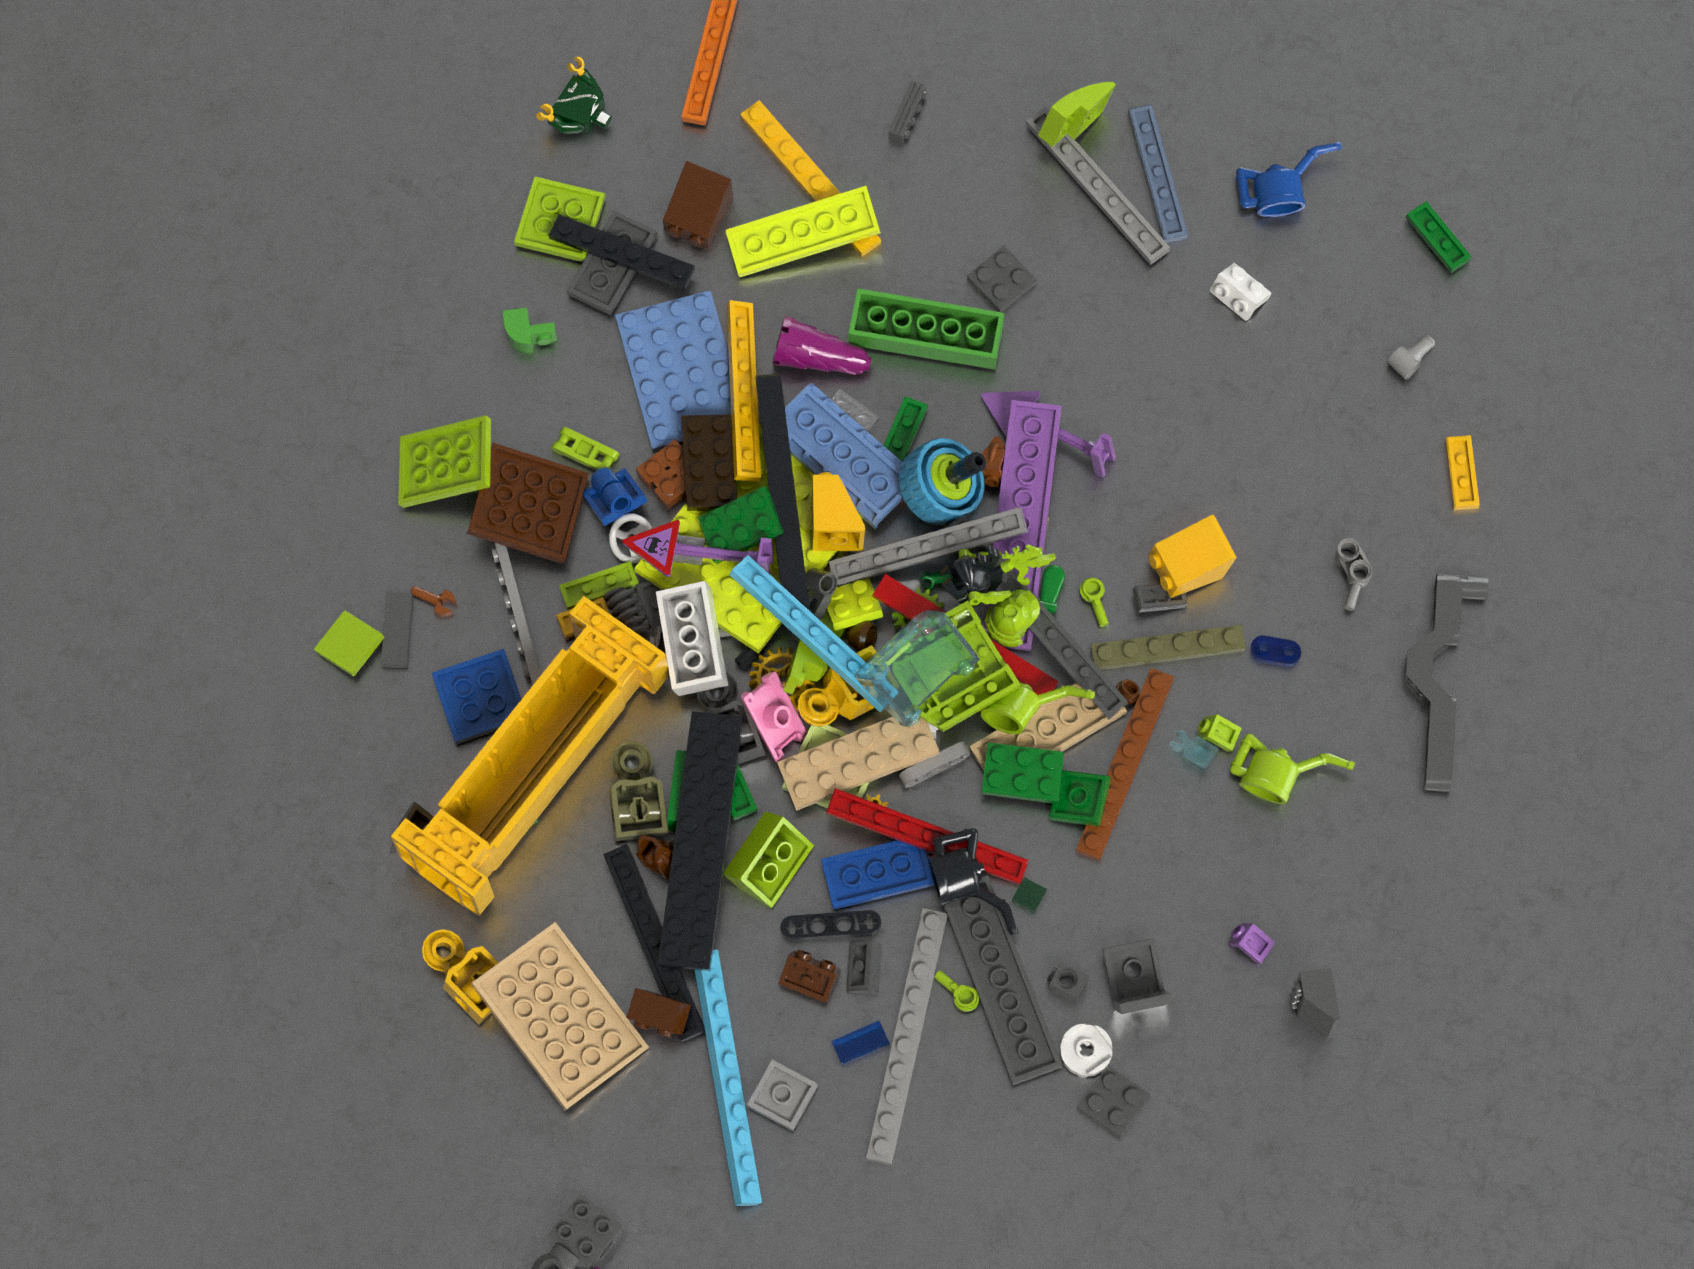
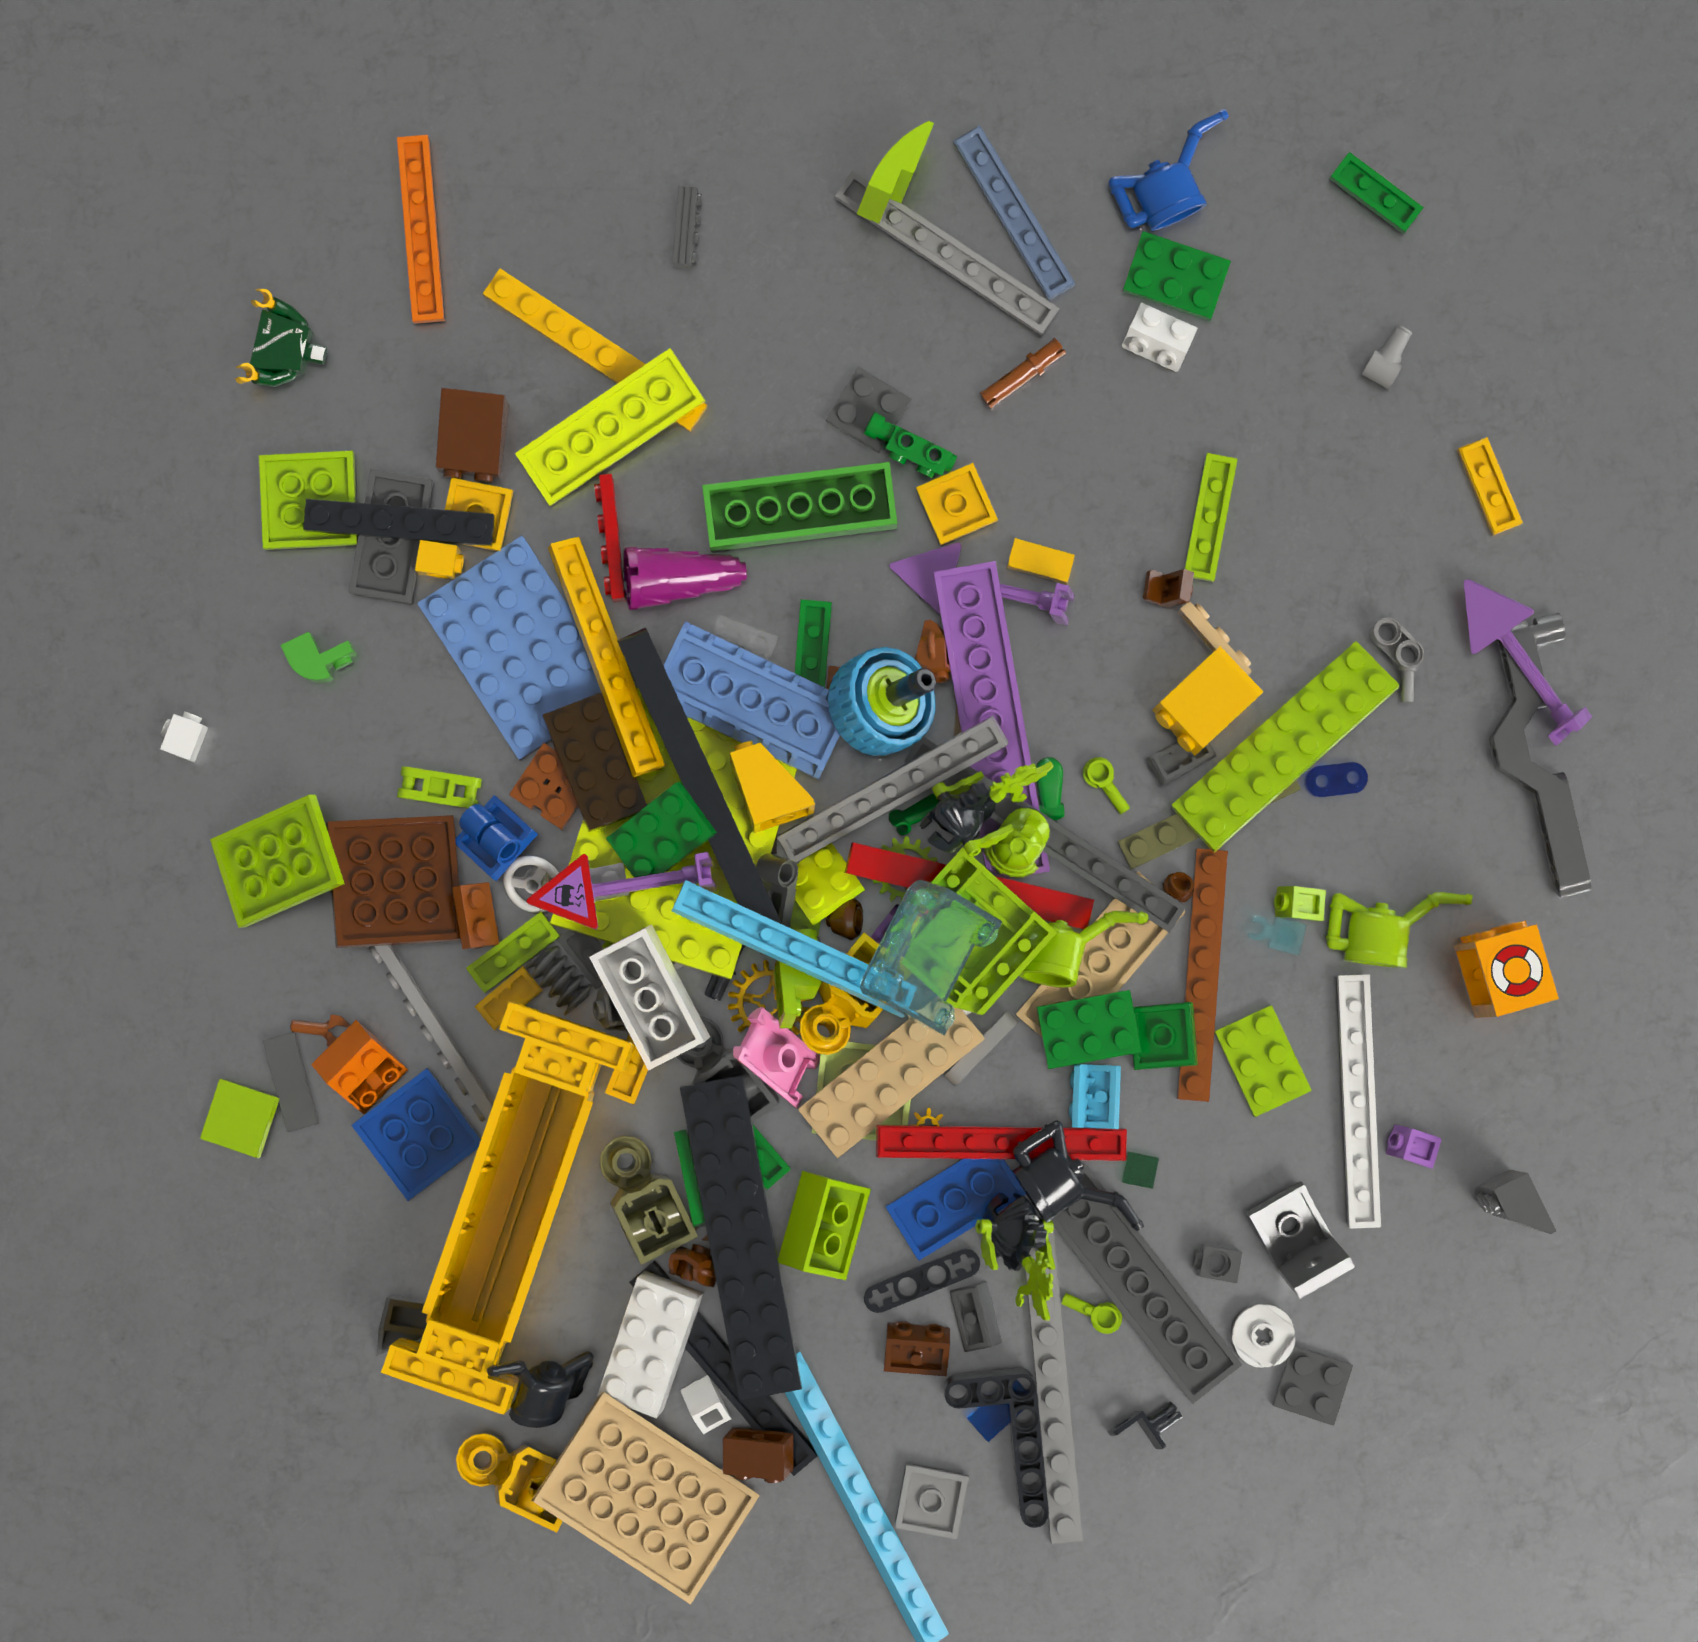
camera: 25 degrees left, 15 degrees up
none -> white brick [160,711,208,762]
none -> orange slope [311,1020,408,1114]
none -> yellow brick [415,540,464,580]
none -> yellow plate [445,477,514,551]
none -> dark orange bracket [452,882,499,950]
none -> black piece [487,1351,594,1428]
none -> red plate [594,474,626,603]
none -> white brick [597,1271,704,1418]
none -> yellow plate [605,1034,648,1105]
none -> white brick [680,1375,731,1434]
none -> green brick [863,412,957,478]
none -> yellow plate [916,463,998,546]
none -> black beam [943,1368,1049,1528]
none -> helmet [975,1193,1056,1320]
none -> dark orange pin [979,338,1066,409]
none -> yellow slope [1007,538,1075,585]
none -> medium azure bracket [1069,1064,1121,1129]
none -> black bracket [1107,1401,1182,1449]
none -> green plate [1122,231,1231,321]
none -> reddish brown bracket [1143,569,1194,608]
none -> lime plate [1172,641,1399,853]
none -> tan plate [1177,602,1252,675]
none -> lime plate [1184,453,1238,582]
none -> lime plate [1214,1005,1312,1117]
none -> white plate [1337,974,1381,1229]
none -> light orange hose [1453,920,1559,1018]
none -> medium lavender piece [1464,579,1592,746]

